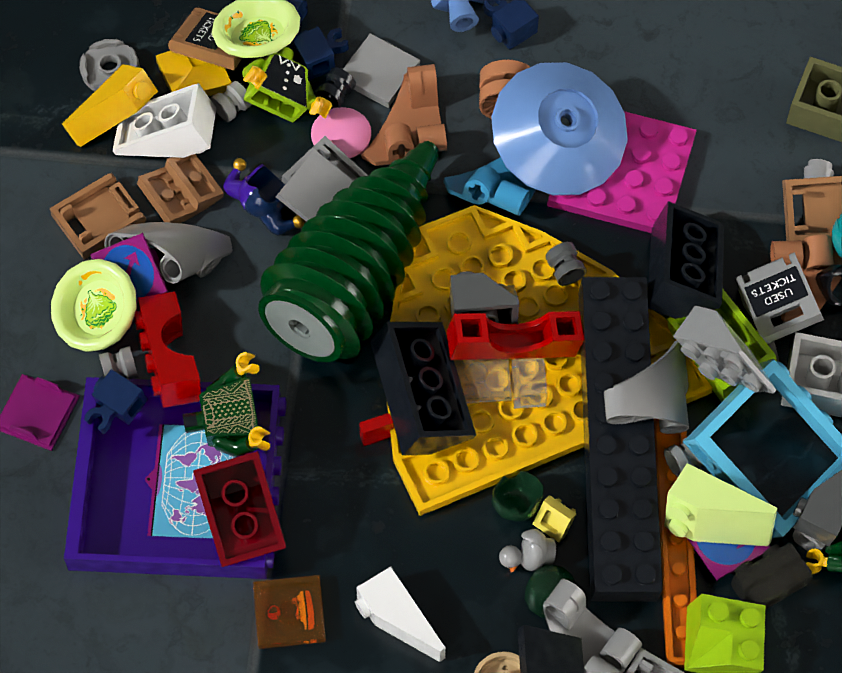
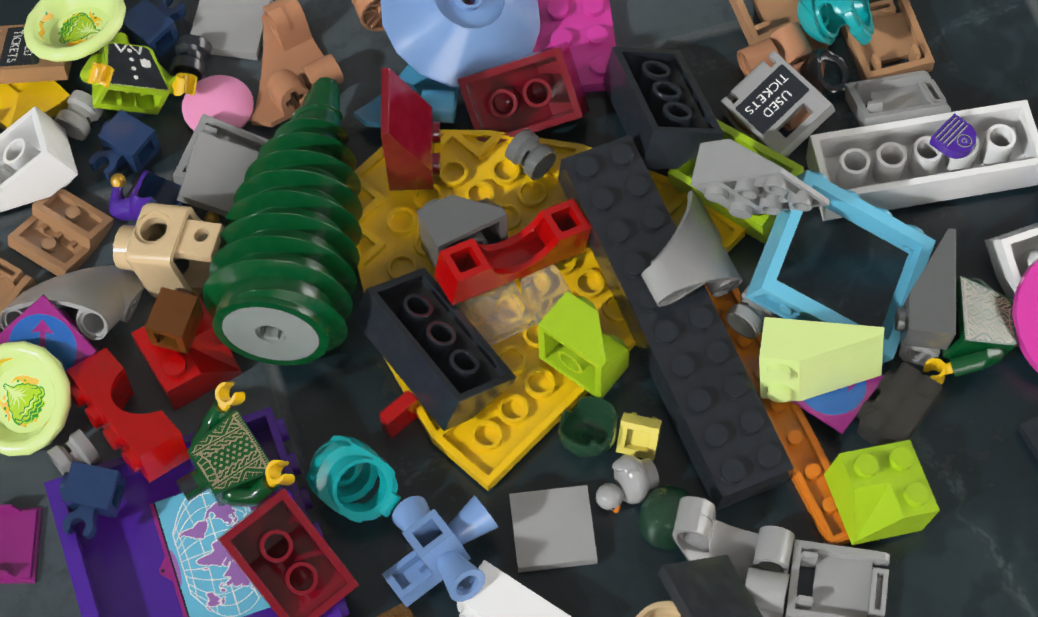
camera: 20 degrees left, 0 degrees up
none -> dark blue brick [89,109,161,181]
none -> tan piece [113,203,224,298]
none -> red slope [131,296,242,411]
none -> reddish brown brick [145,287,204,354]
none -> teal helmet [306,435,401,523]
none -> dark red slope [381,68,441,191]
none -> medium blue brick [382,495,498,608]
none -> dark red slope [458,42,590,144]
none -> light grey tile [509,485,598,573]
none -> lime slope [538,291,629,400]

